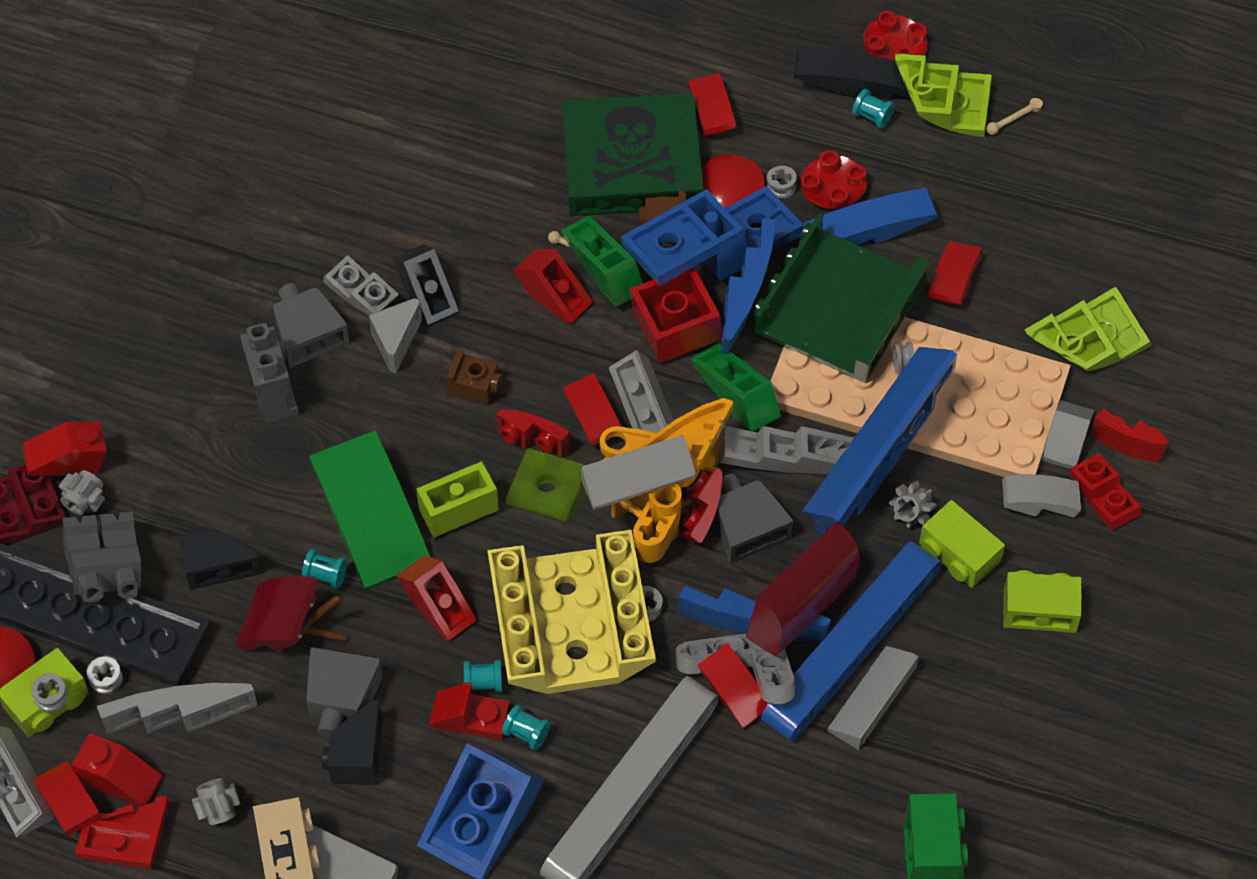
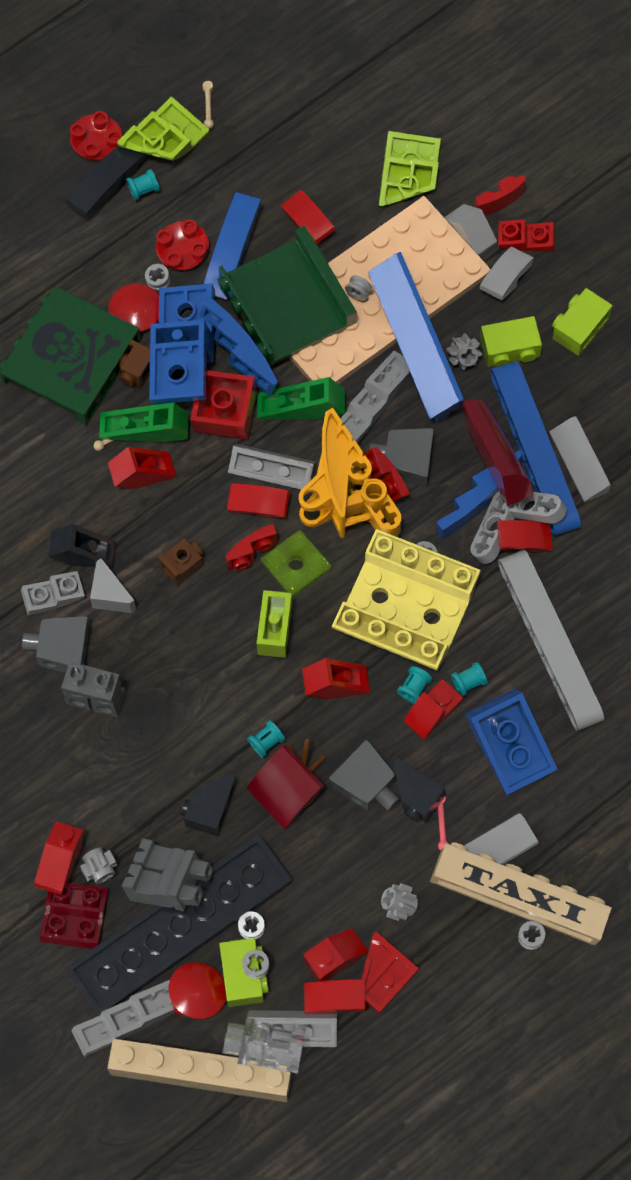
camera: 55 degrees left, 10 degrees up
light grey slope [97,683,258,734] -> none
green slope [309,431,430,591] -> none
light grey slope [581,435,696,510] -> none
red slope [688,73,737,135] -> none
none -> coral hinge [438,797,449,851]

